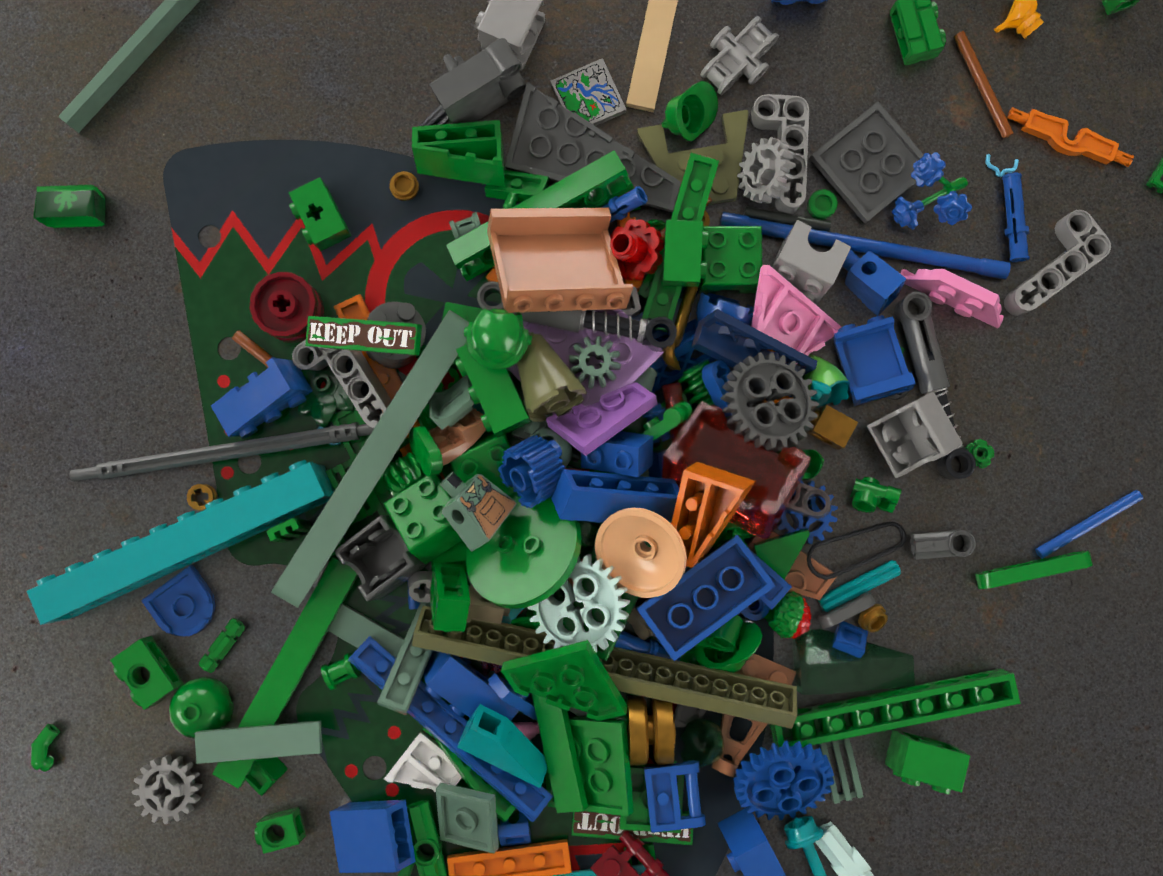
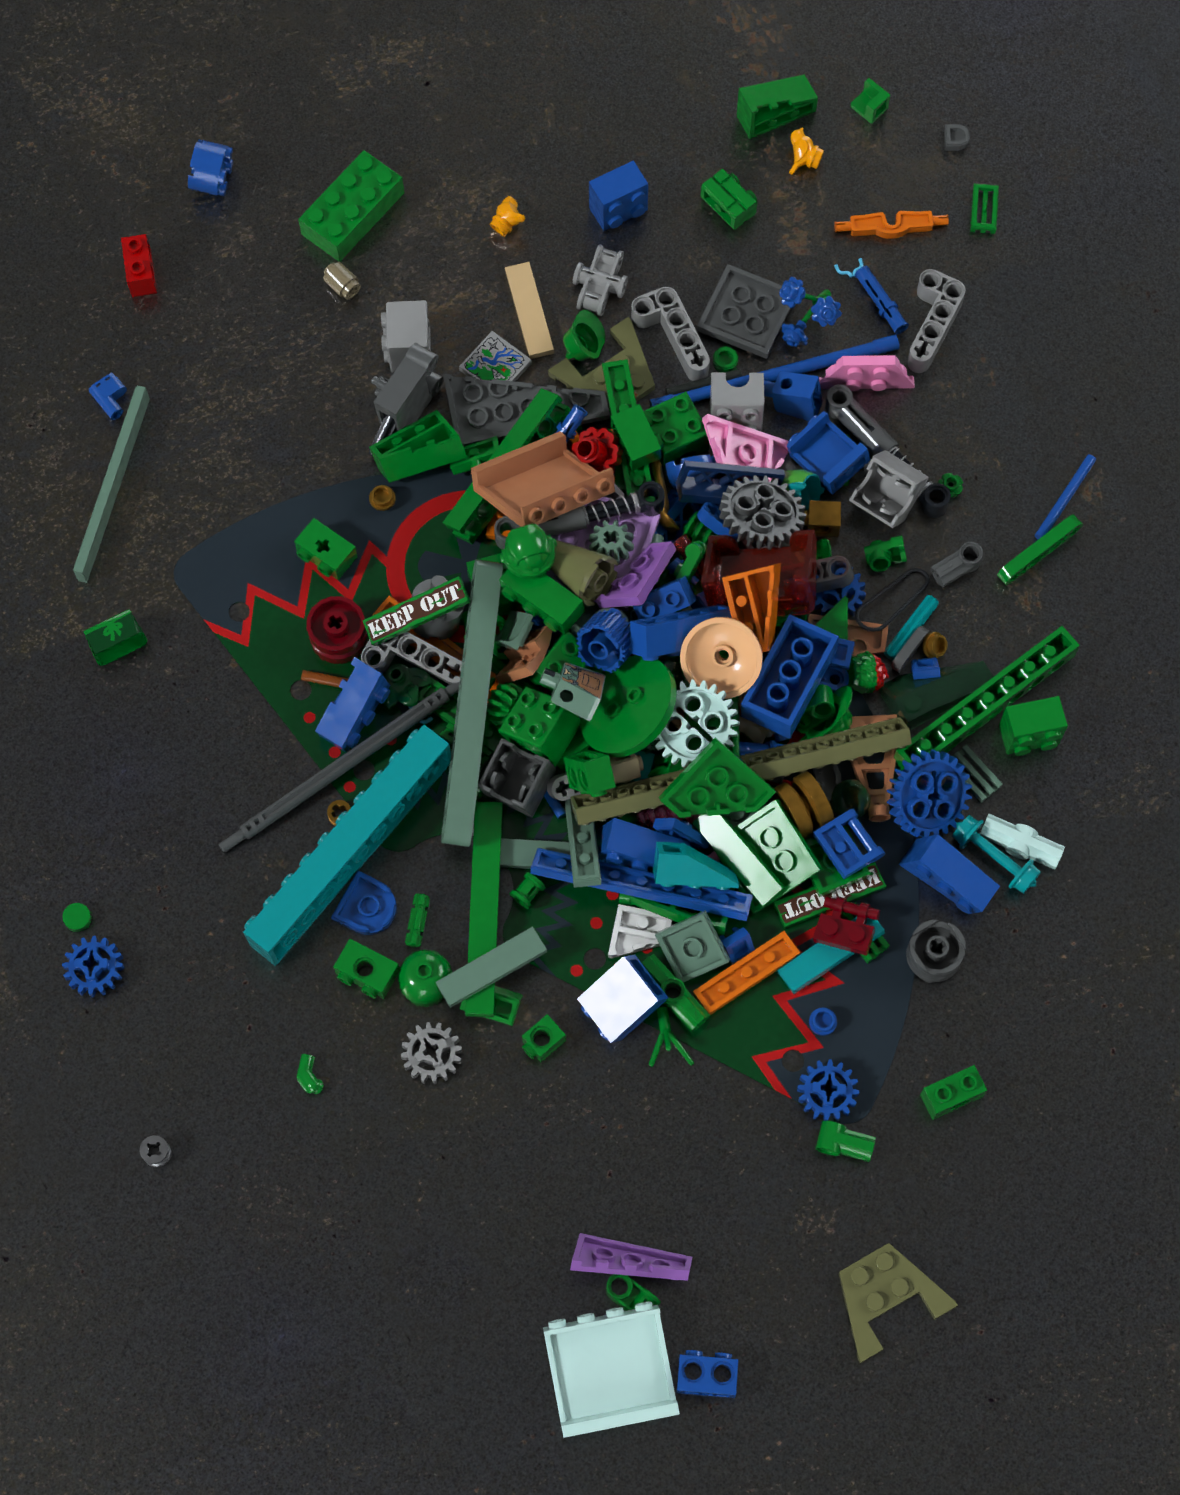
camera: 25 degrees left, 15 degrees down
green tile [266,518,312,543] -> none
green tile [409,426,443,477] -> none
sand green bush [449,212,481,240] -> none
light grey gear [737,137,796,204] -> none
dark orange bar [953,31,1014,139] -> none

